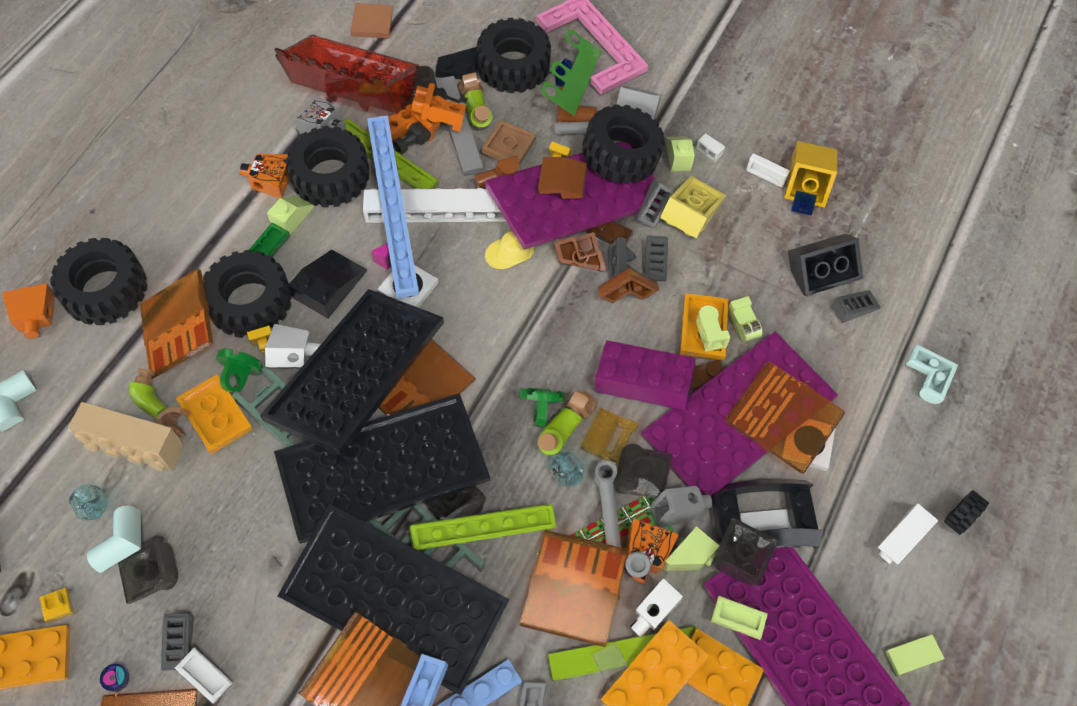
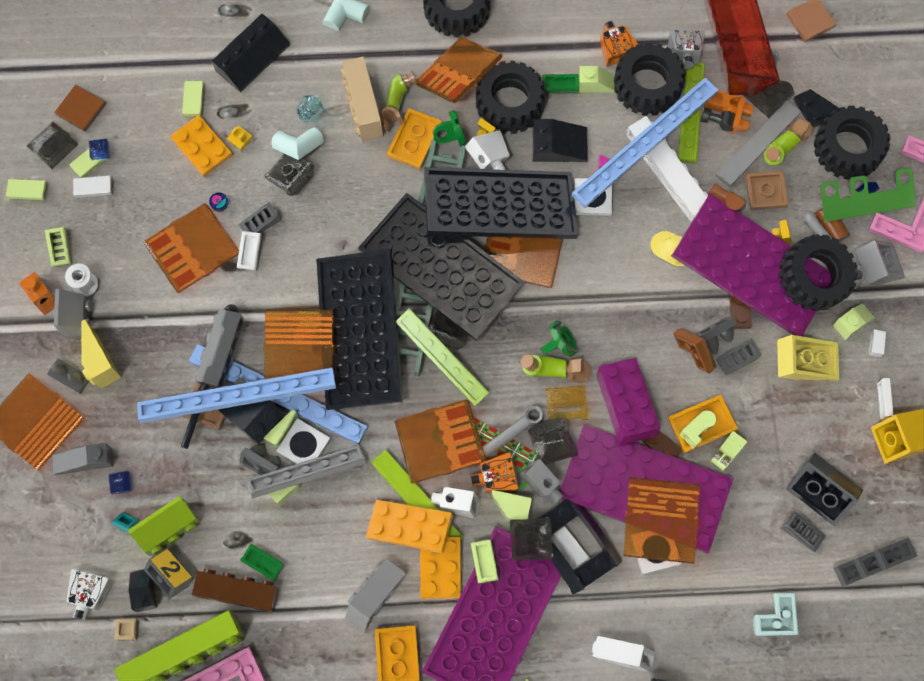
camera: 65 degrees right, 10 degrees up
orange hips [411,83,468,132] -> none
dark orange slope [538,157,587,199] -> none
clear light blue head [549,452,585,487] -> none
dark orange slope [553,232,606,271] -> none
clear tile [592,643,628,680] -> none
light grey tile [626,551,651,578] -> none
dark grey slope [636,180,675,228] -> none
clear blue tile [791,191,817,216] -> none
none -> dark grey slope [833,538,918,587]

